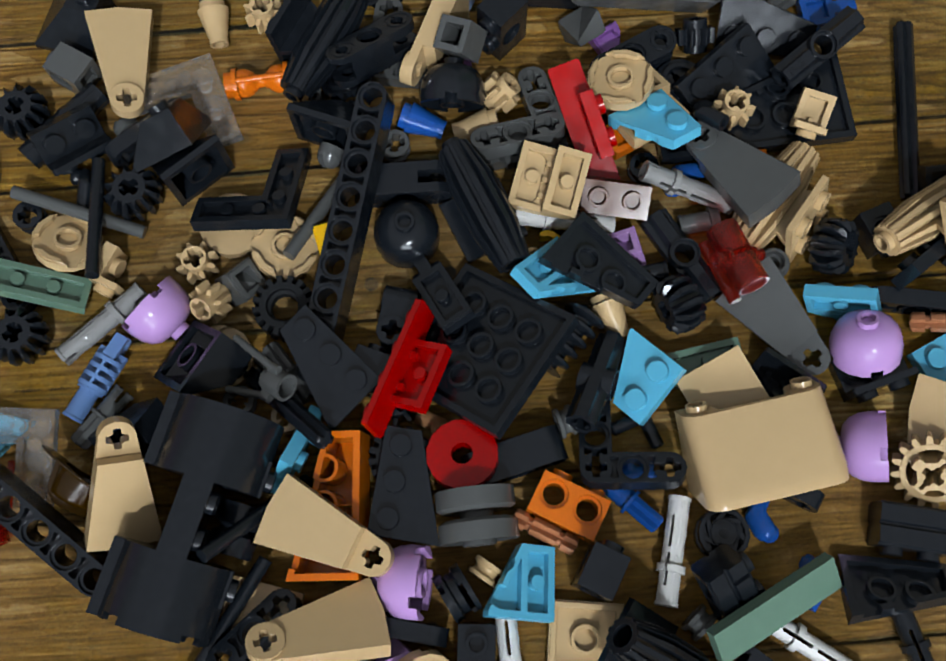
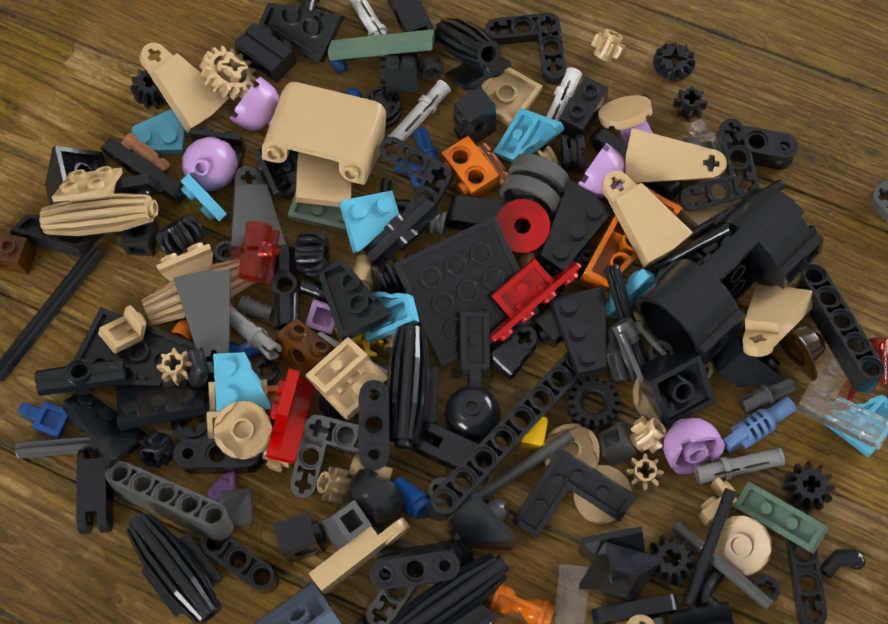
camera: 145 degrees left, 5 degrees down
none -> black piece [358,380,389,471]

